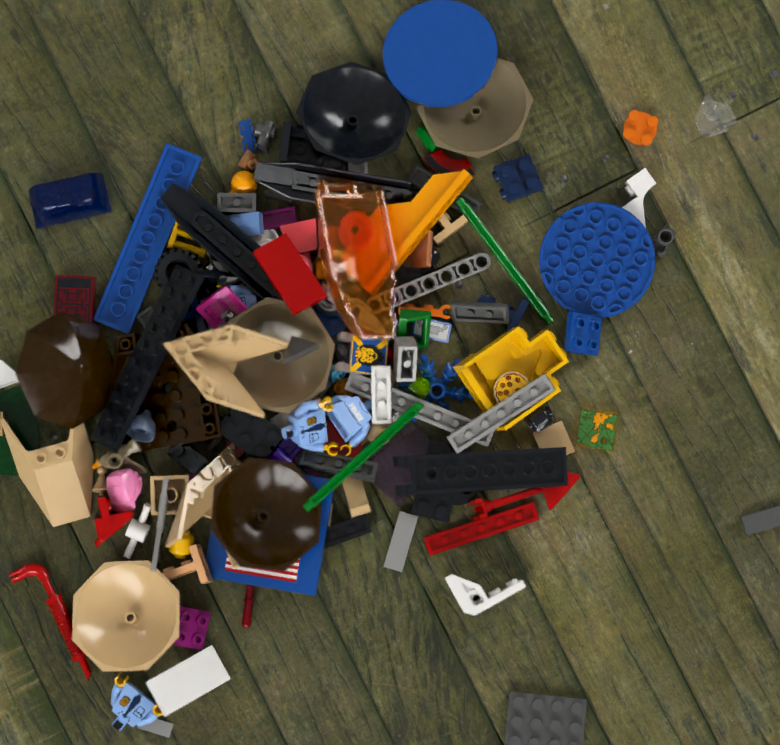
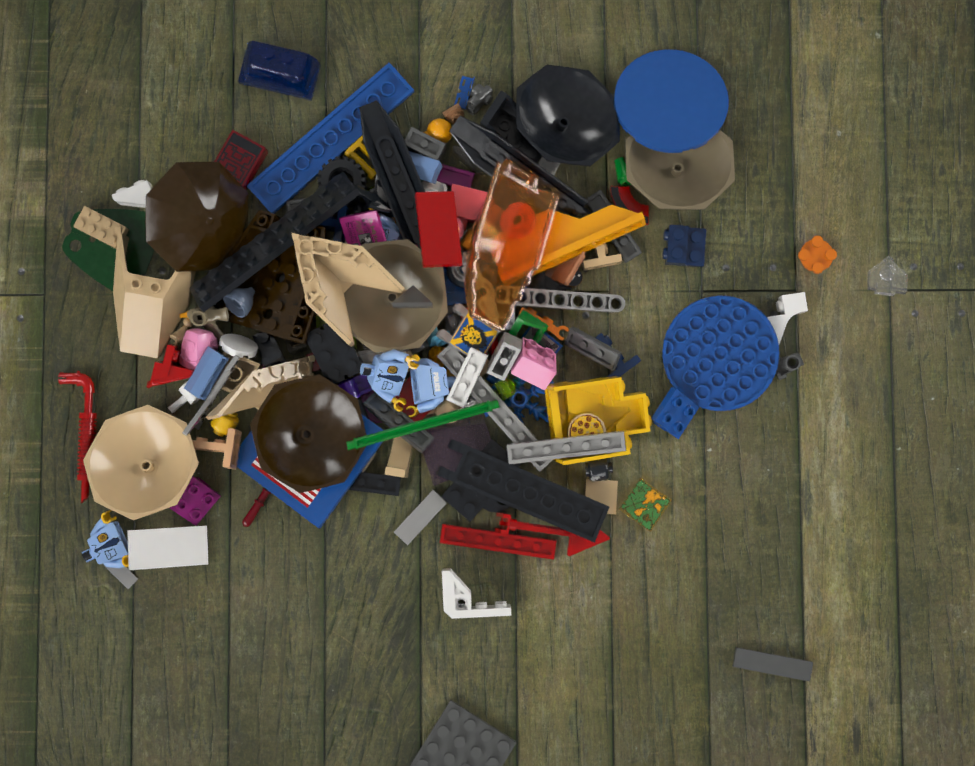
camera: 25 degrees right, 0 degrees up
green piece [456,197,554,325] -> none
none -> medium blue piece [184,346,229,401]
none -> white tile [219,334,258,358]
none -> bright pink slope [511,337,557,390]

